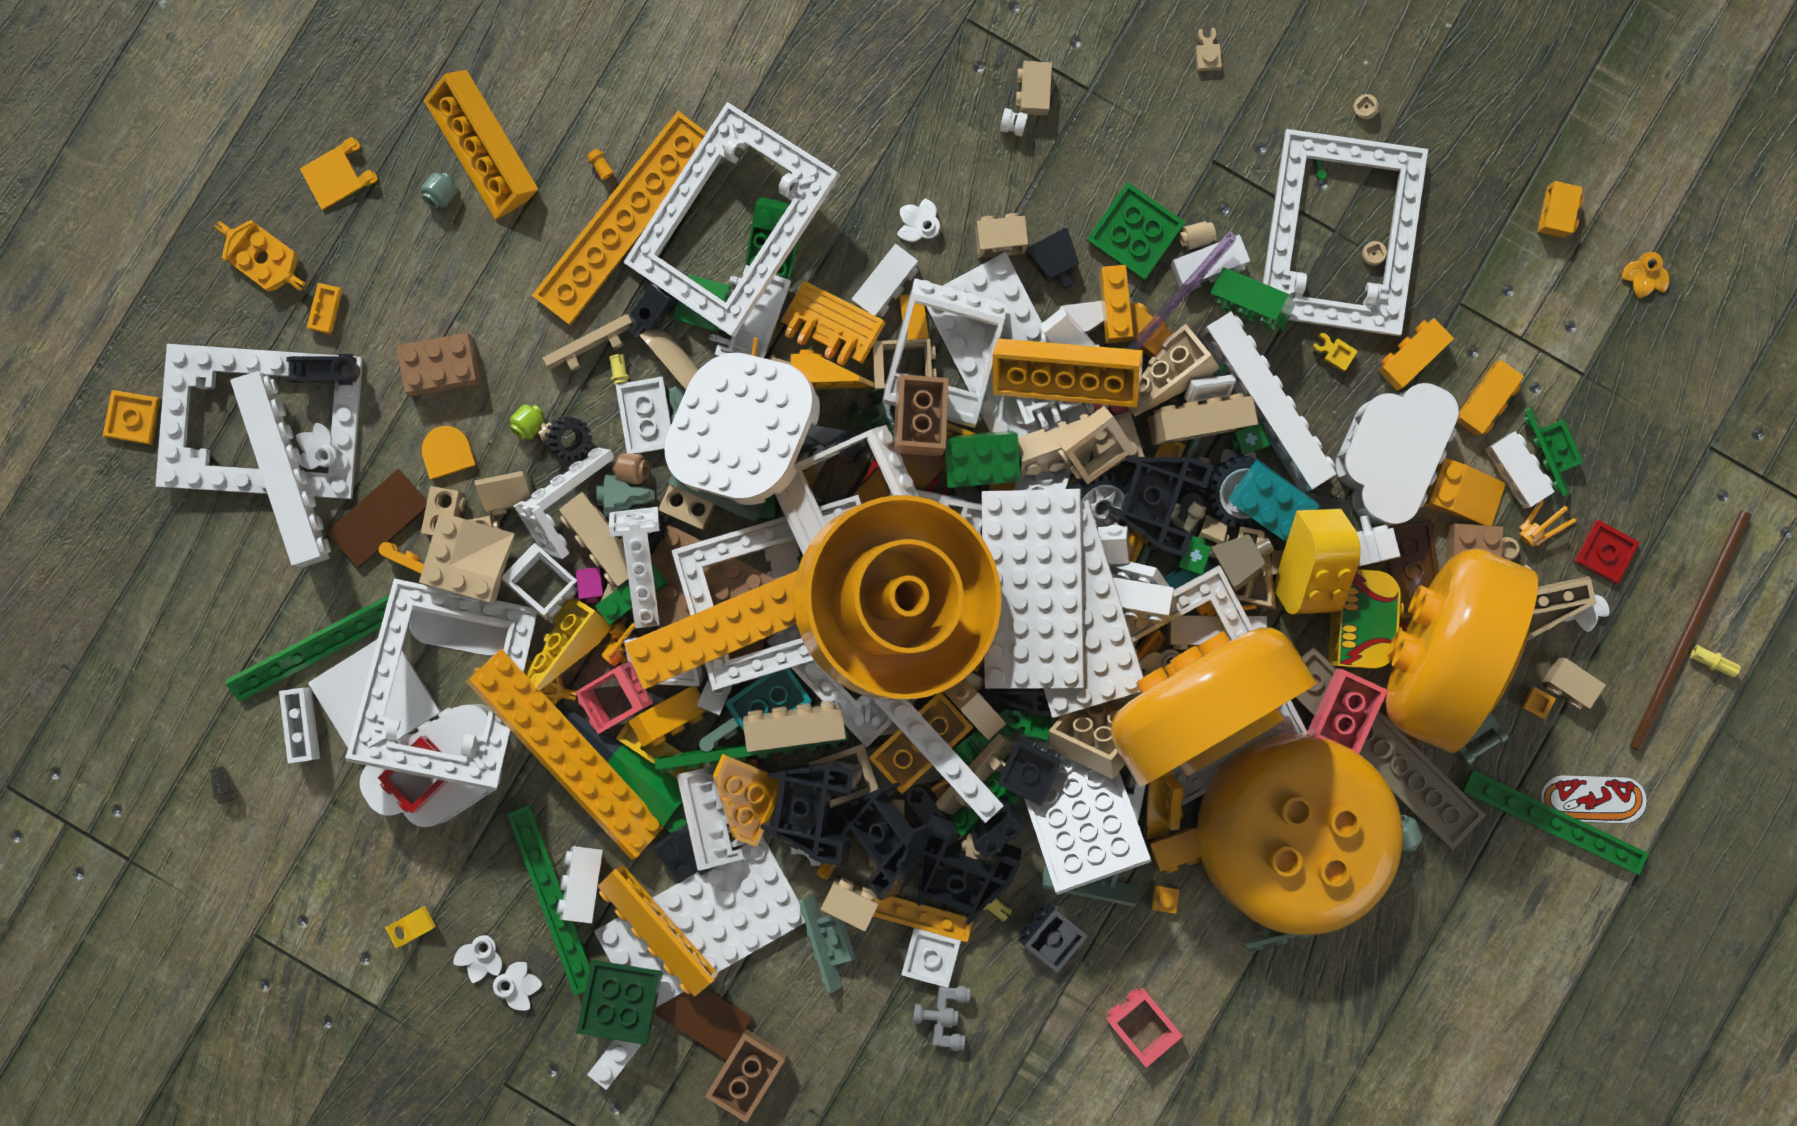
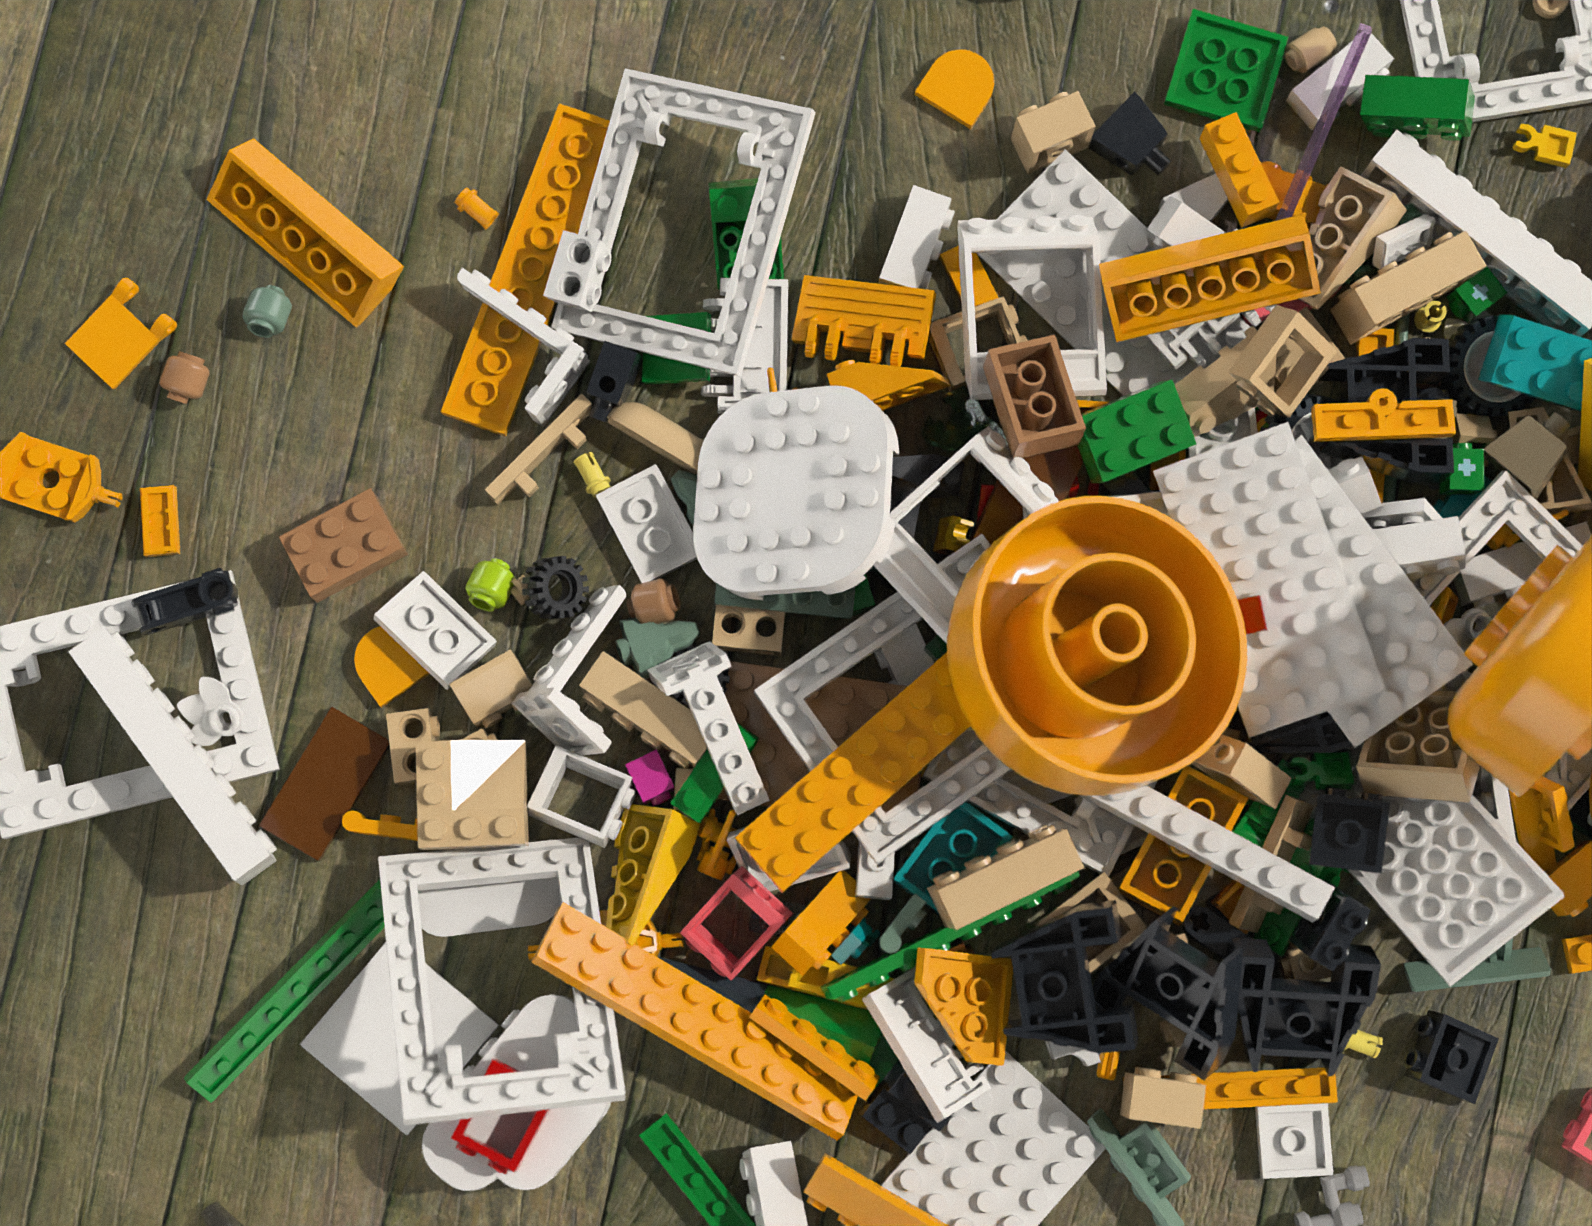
camera: 20 degrees left, 5 degrees down
white brick [279,688,320,763] -> none
white plate [897,199,941,242] -> none
none -> medium nougat head [159,351,210,404]
none -> white plate [373,571,497,690]
none -> white bracket [457,268,590,427]
none -> white brick [543,230,612,312]
none -> light orange plate [749,995,880,1101]
none -> teal plate [831,918,880,965]
none -> light orange tile [915,50,994,129]
none -> yellow plate [933,515,974,555]
none -> red slope [1238,595,1268,635]
none -> light orange hinge [1311,388,1456,442]
none -> light yellow pin [1414,301,1447,333]

